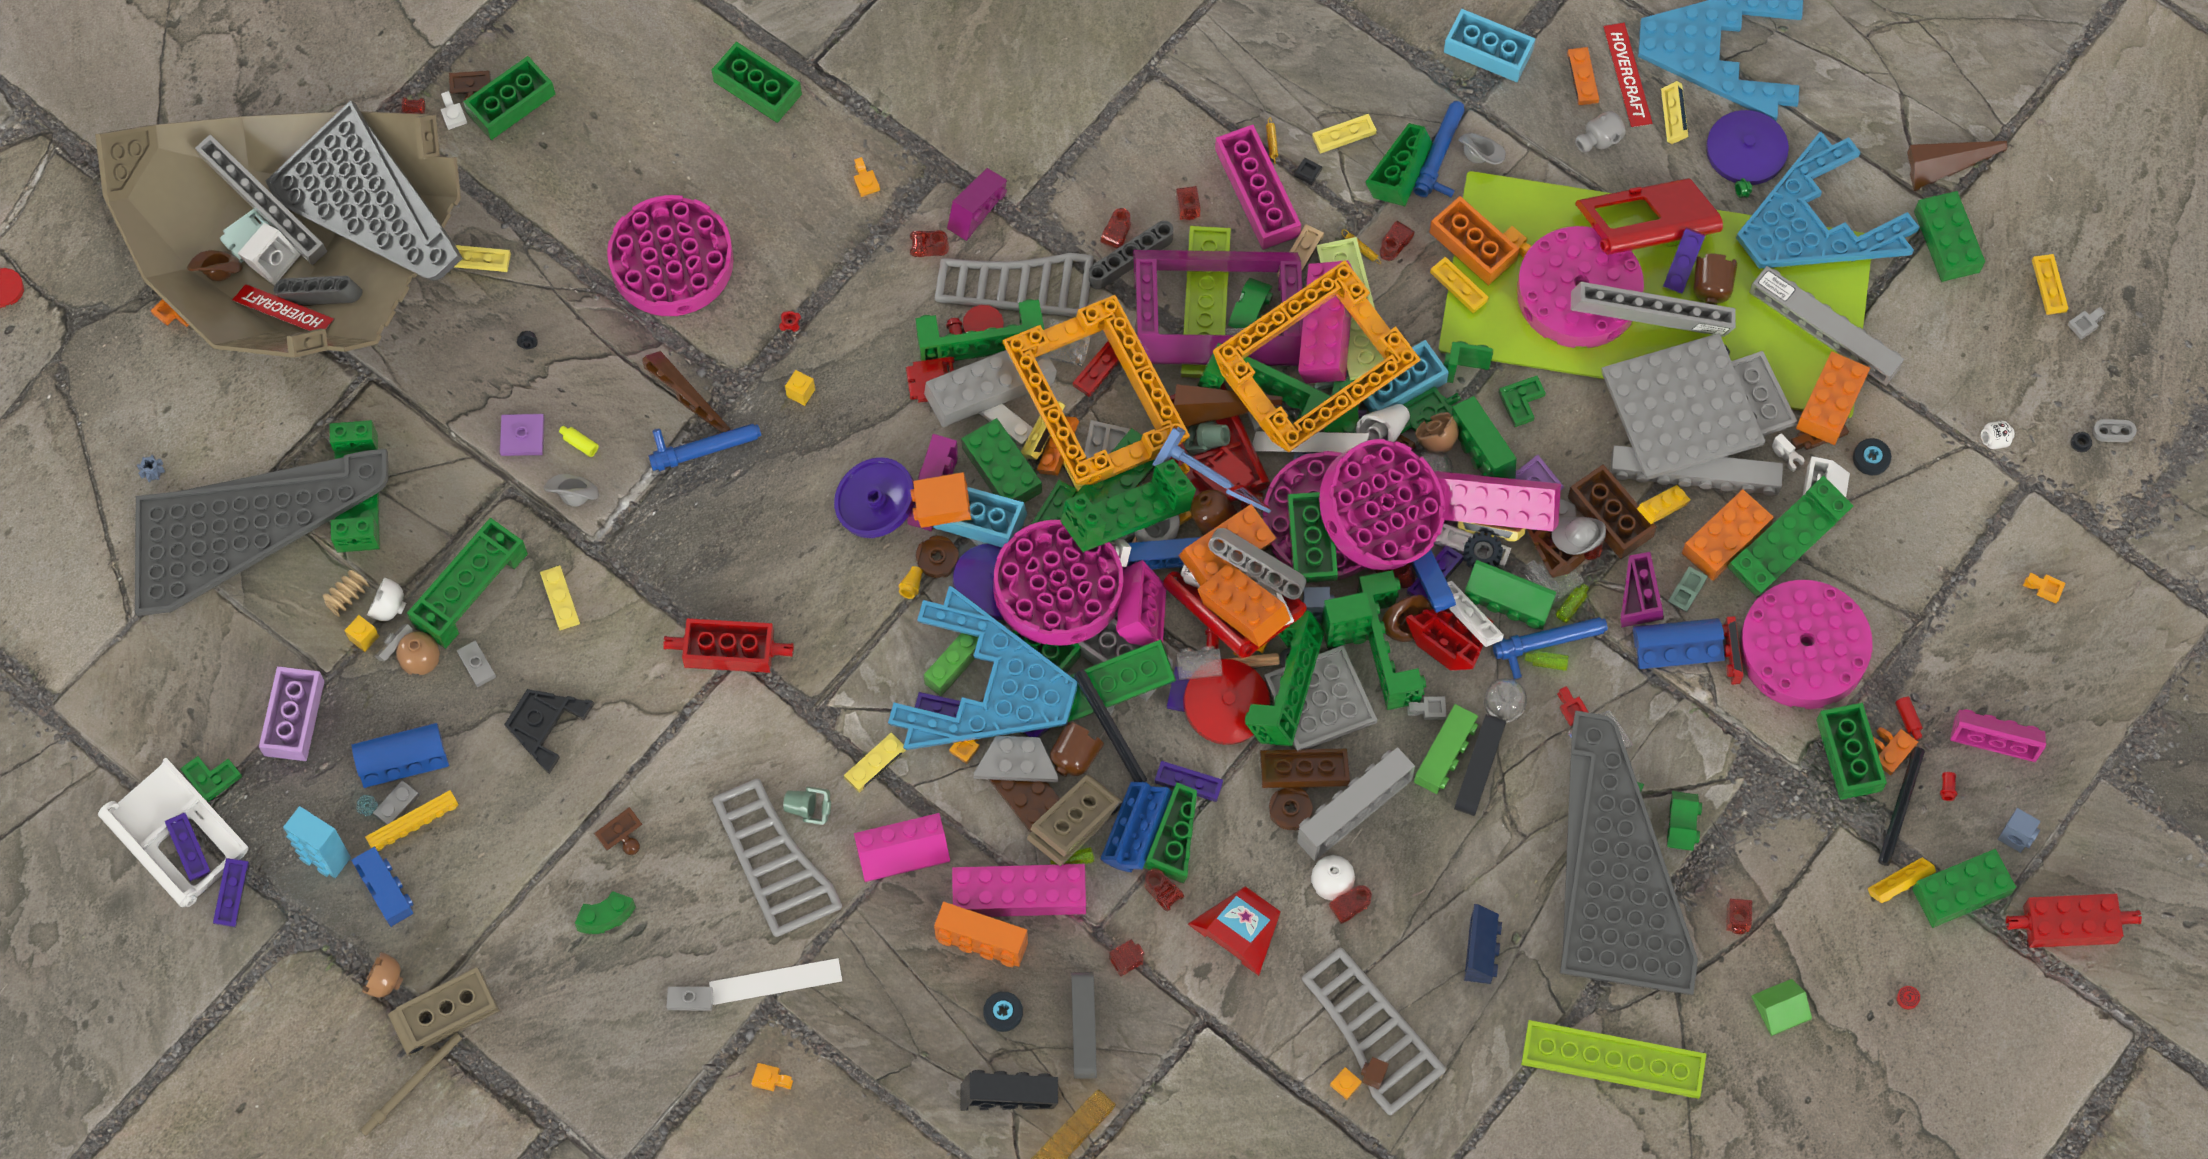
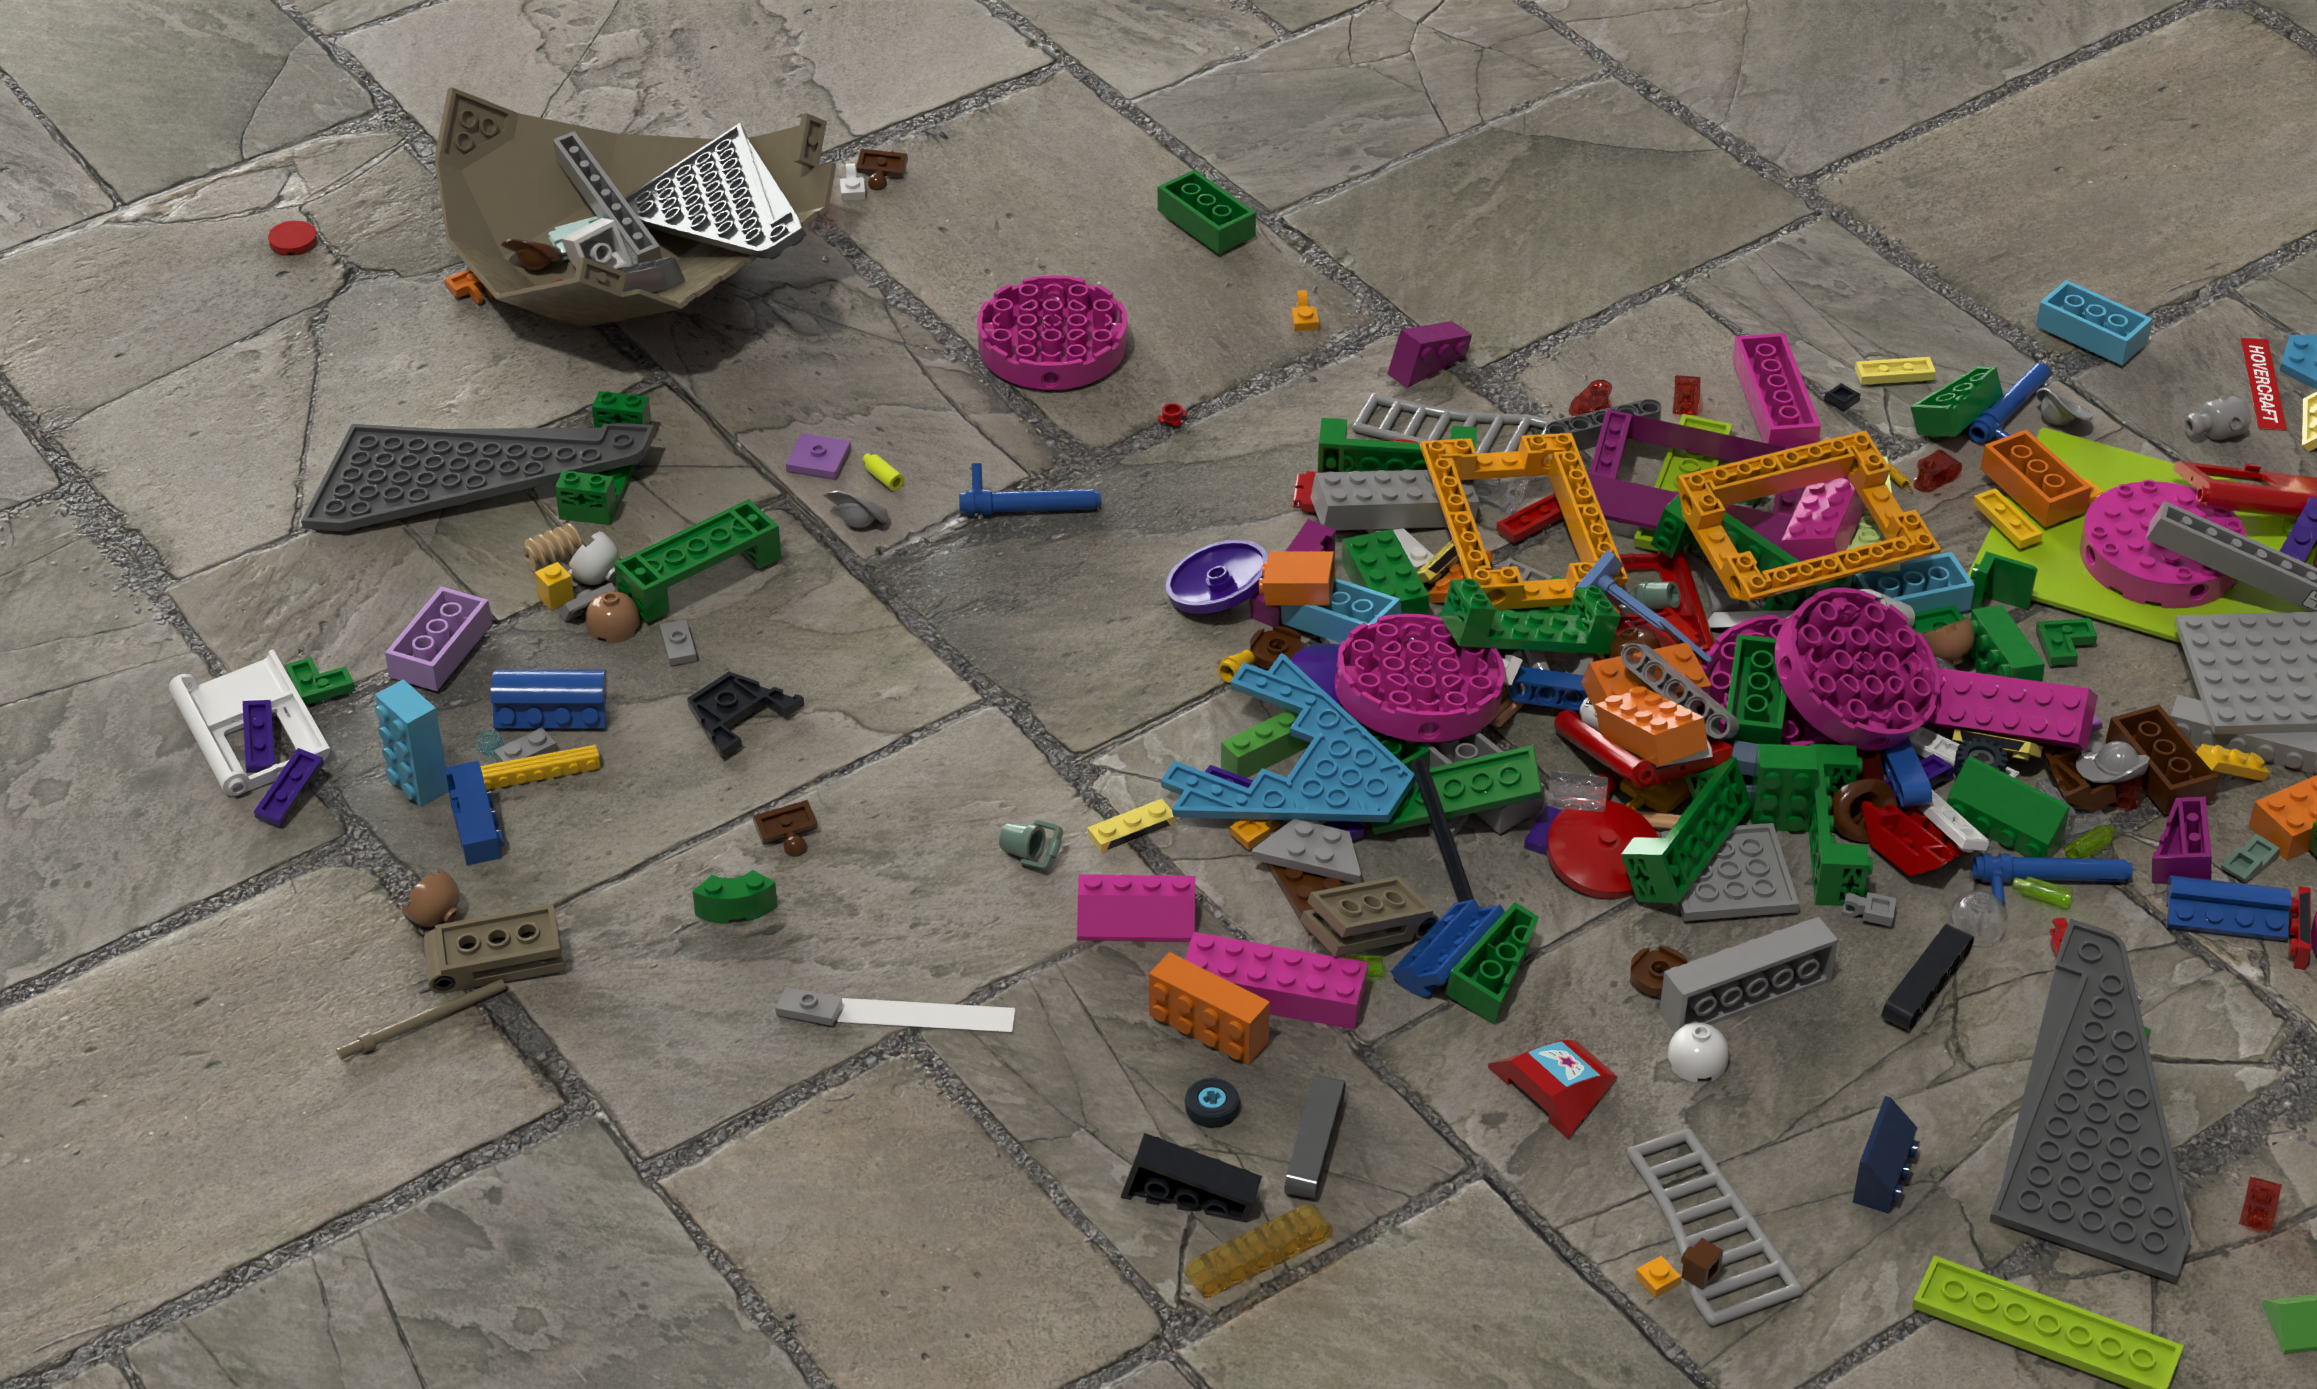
camera: 15 degrees right, 25 degrees down
sand blue gear [137,455,165,482] -> none
light yellow plate [454,245,511,272] -> none
green brick [463,56,556,140] -> none
black plate [517,331,538,350] -> none
light yellow plate [540,565,580,631] -> none
reddish brown wedge [642,351,731,433] -> none
red brick [663,618,794,673] -> none
light grey bar [712,778,842,937] -> none
light orange plate [751,1063,793,1092] -> none
yellow brick [785,370,815,406] -> none
clear red piece [910,230,950,257] -> none
reddish brown cylinder [1050,722,1104,777] -> none
clear red brick [1109,939,1145,977] -> none
dark pink slope [1116,560,1166,646] -> none
clear red piece [1144,869,1184,912] -> none
dark purple plate [1154,761,1223,802] -> none
reddish brown wedge [1174,384,1283,427] -> none
reddish brown plate [1260,748,1350,788] -> none
yellow piece [1266,117,1278,164] -> none
clear red piece [1329,885,1372,924] -> none
bright green brick [1414,704,1479,794] -> none
orange plate [1567,47,1599,105] -> none
green brick [1667,791,1702,851] -> none

